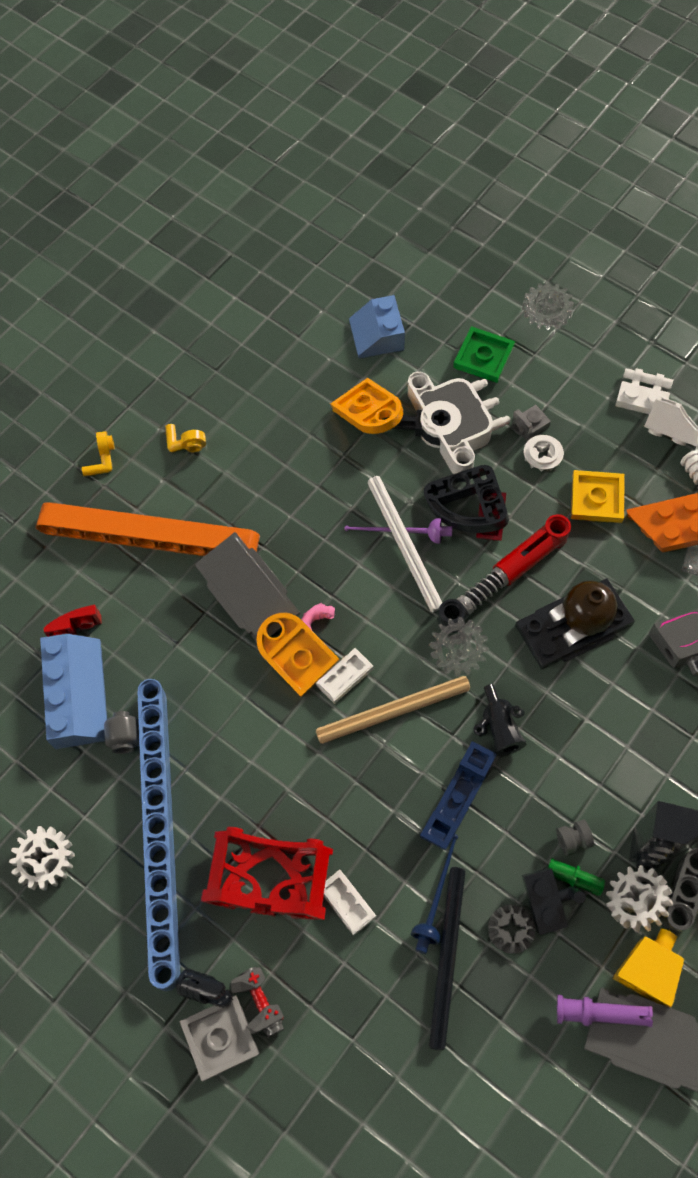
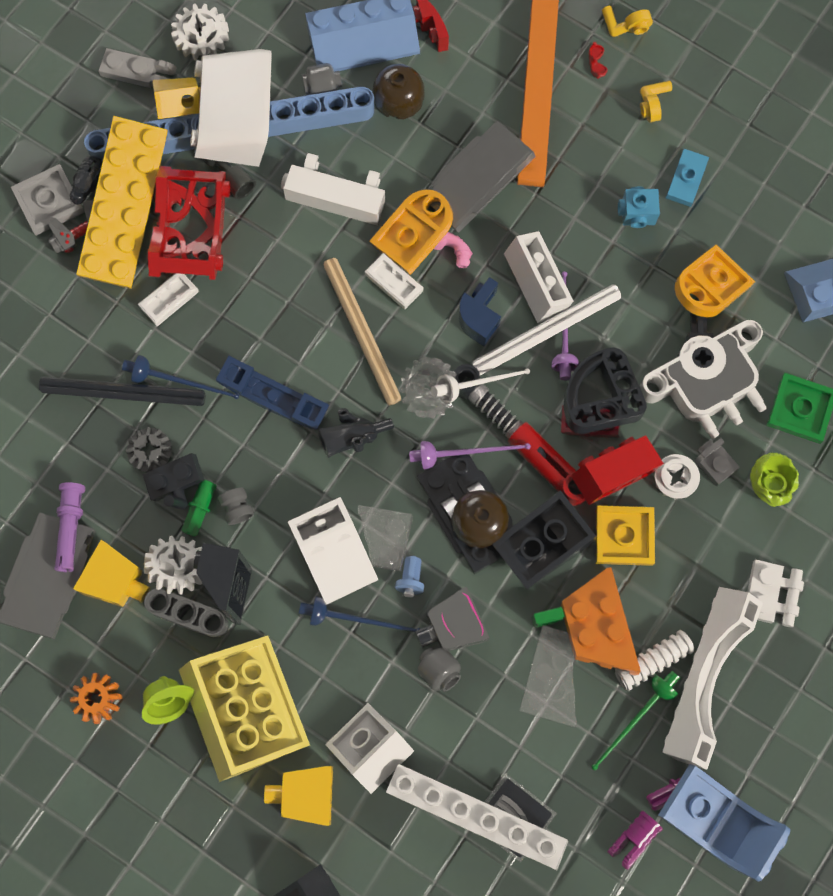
camera: 80 degrees right, 10 degrees up
none -> yellow plate [76,116,168,289]
none -> light grey hinge [99,48,177,88]
none -> yellow torso [152,78,201,119]
none -> white windscreen [190,49,271,167]
none -> pearl dark grey piece [204,159,256,200]
none -> white brick [281,153,385,226]
none -> white slope [288,497,378,605]
none -> dark blue sword [299,596,420,632]
none -> clear wing [357,505,413,572]
none -> dark brown cylinder [373,64,425,119]
none -> medium blue piece [395,556,424,597]
none -> medium lavender sword [409,441,531,469]
none -> white sword [431,368,530,403]
none -> dark blue brick [459,277,501,347]
none -> black slope [492,491,597,589]
none -> white brick [504,231,574,323]
none -> green tile [531,607,565,628]
none -> red brick [571,435,664,505]
none -> red piece [588,42,608,79]
none -> dark azure brick [618,186,660,228]
none -> dark azure plate [666,149,709,207]
none -> lime hair [750,452,799,507]

